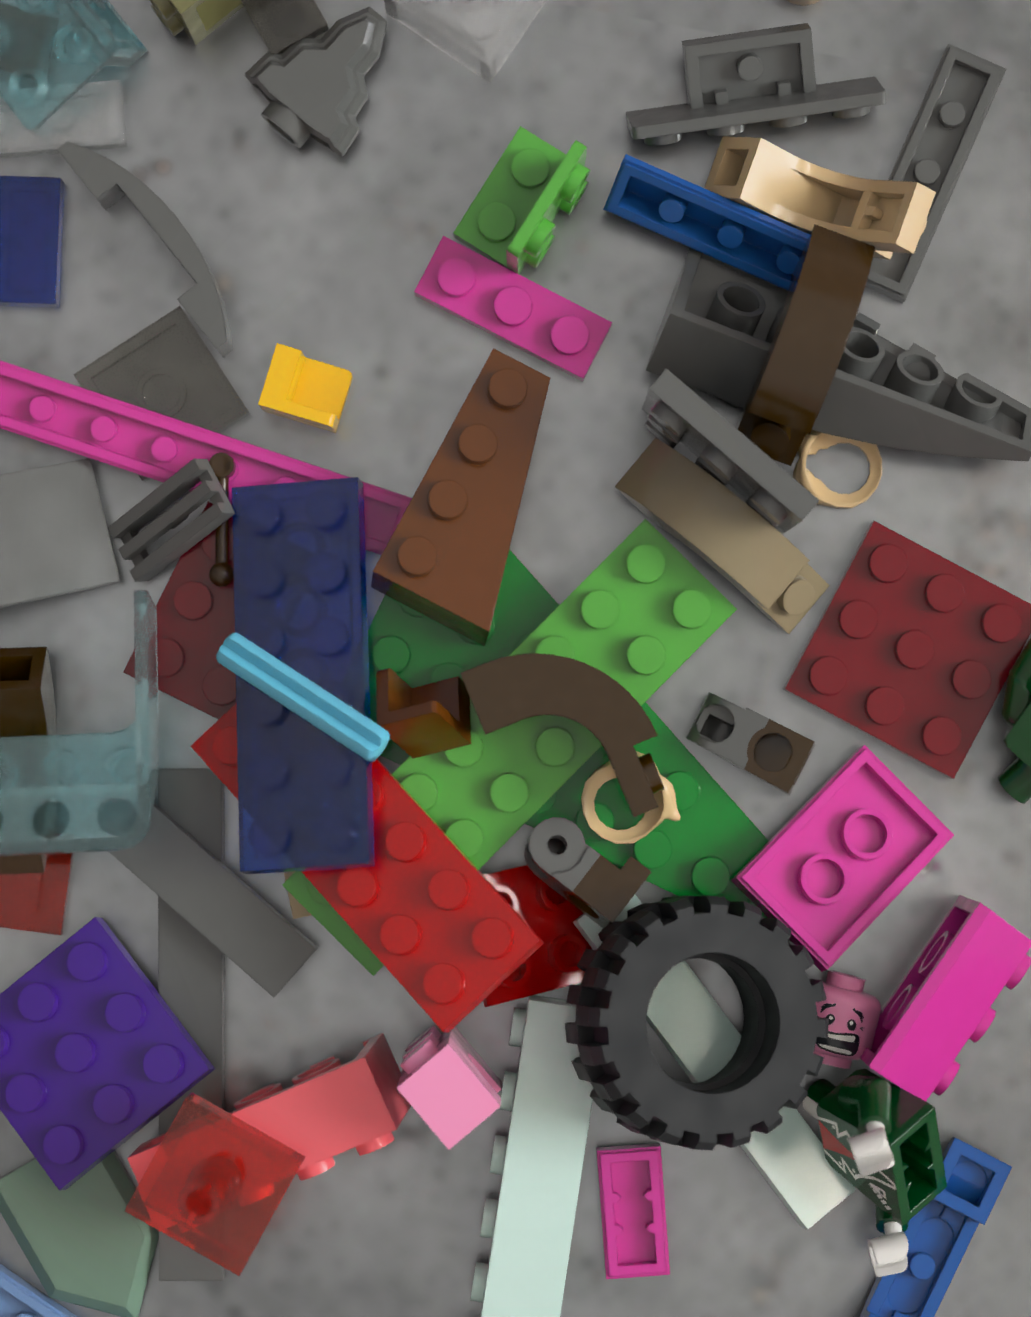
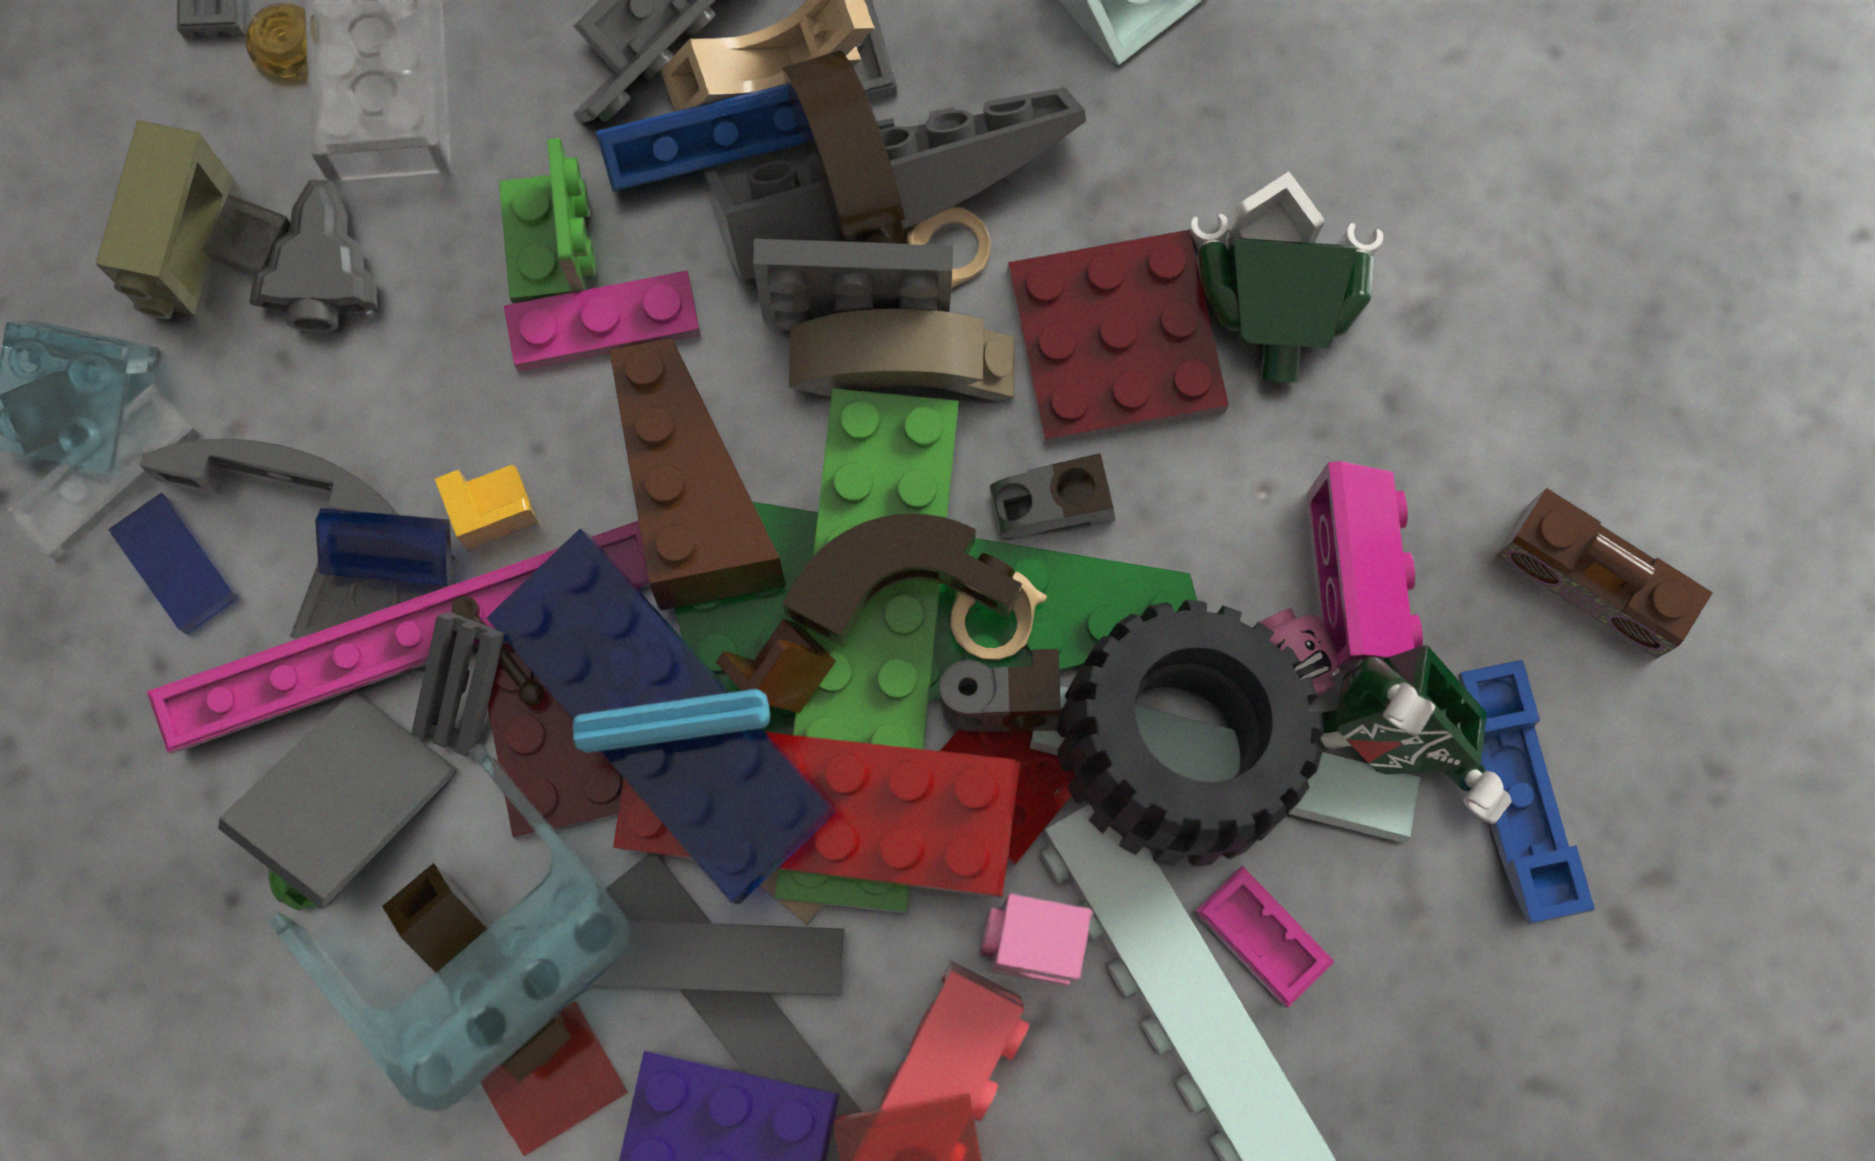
camera: 45 degrees left, 10 degrees down
dark pink tile [731,745,954,972] -> none
none -> clear blue tile [315,508,452,586]

